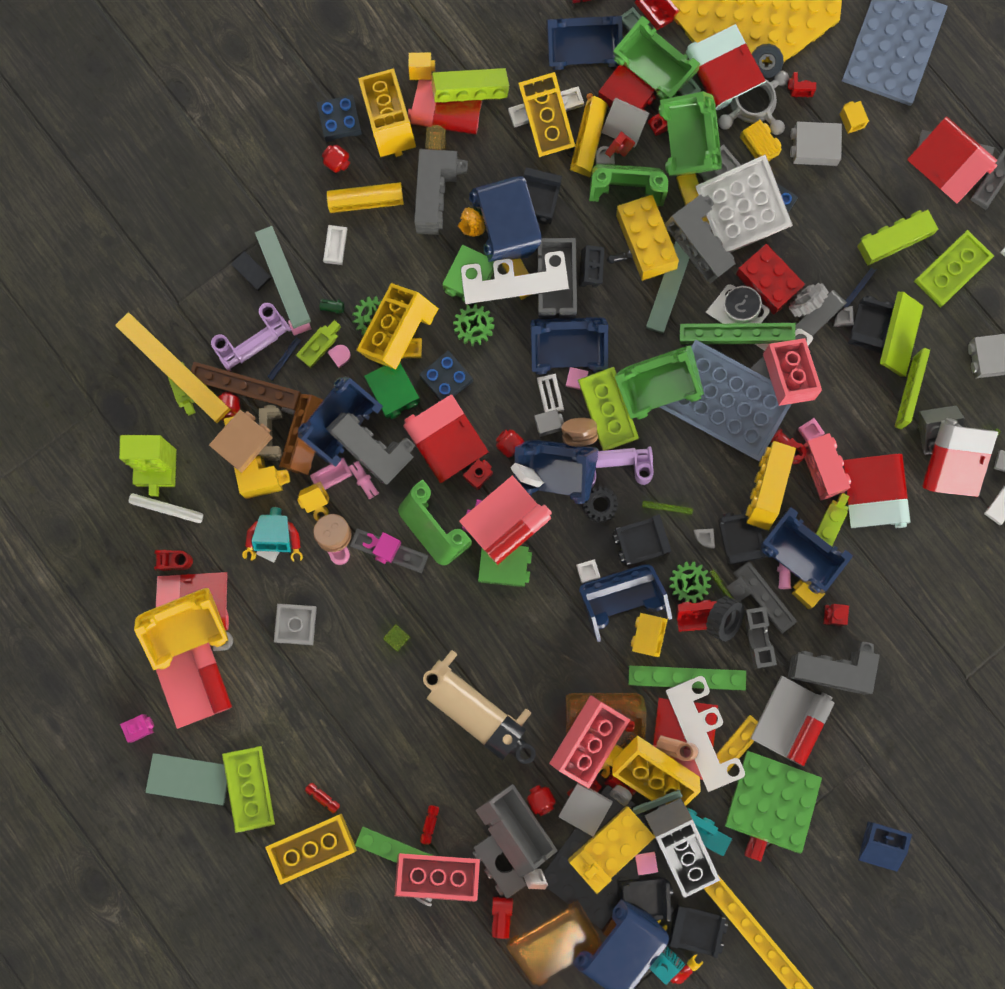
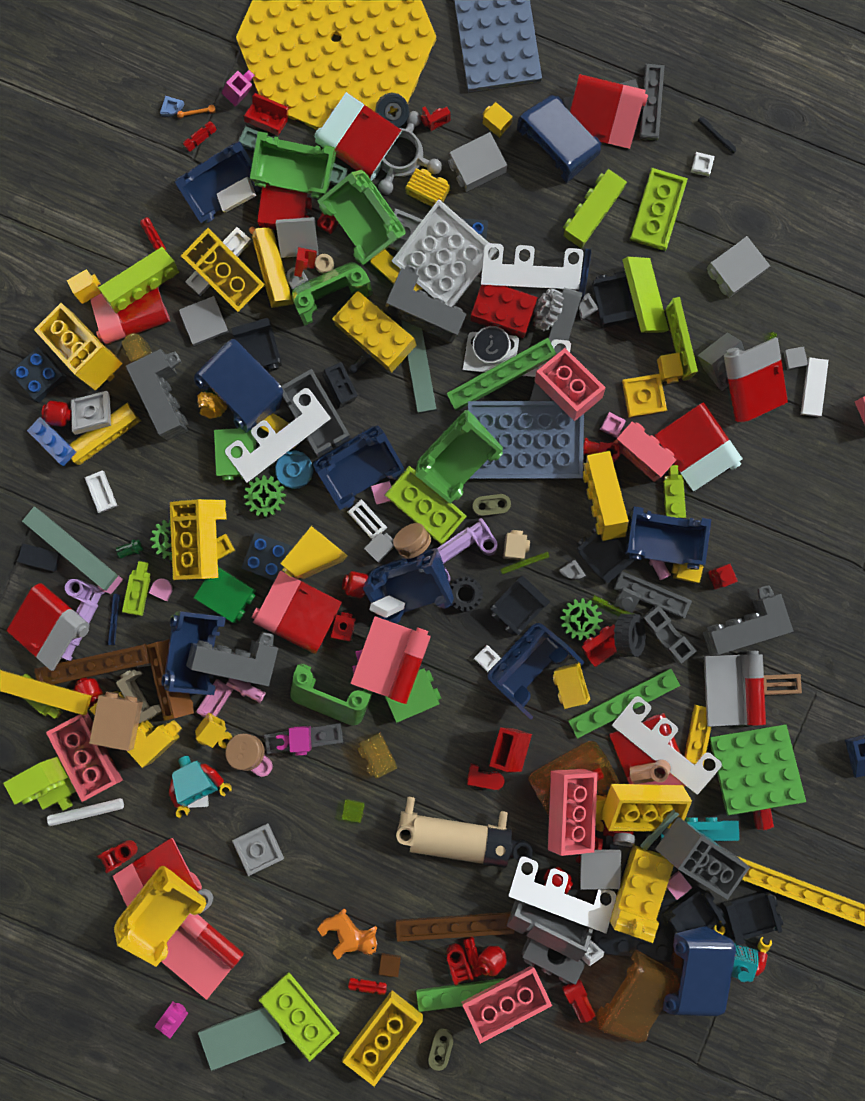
camera: 25 degrees left, 5 degrees up
none -> red door [7,583,89,671]
none -> plate [27,417,76,466]
none -> coral brick [46,712,123,802]
none -> light grey tile [71,391,111,435]
none -> red axle [140,217,166,251]
none -> light grey tile [179,296,229,346]
none -> white tile [217,177,256,212]
none -> dark azure tile [275,451,313,489]
none -> yellow windscreen [280,526,348,580]
none -> tan tile [315,254,334,274]
none -> orange animal [317,909,377,960]
none -> clear yellow brick [358,732,398,779]
none -> reddish brown tile [379,953,401,977]
none -> reddish brown plate [396,912,514,942]
none -> olive plate [428,1029,453,1071]
none -> red piece [446,943,474,986]
none -> red leg [467,763,504,790]
none -> olive plate [473,494,511,516]
none -> red head [477,946,507,976]
none -> white piece [481,243,583,289]
none -> red brick [489,727,532,772]
none -> tan brick [503,530,530,561]
none -> white piece [509,857,616,934]
none -> windscreen [516,95,601,183]
none -> yellow tile [622,374,667,418]
none -> yellow brick [657,353,683,384]
none -> medium nougat tile [764,674,802,695]

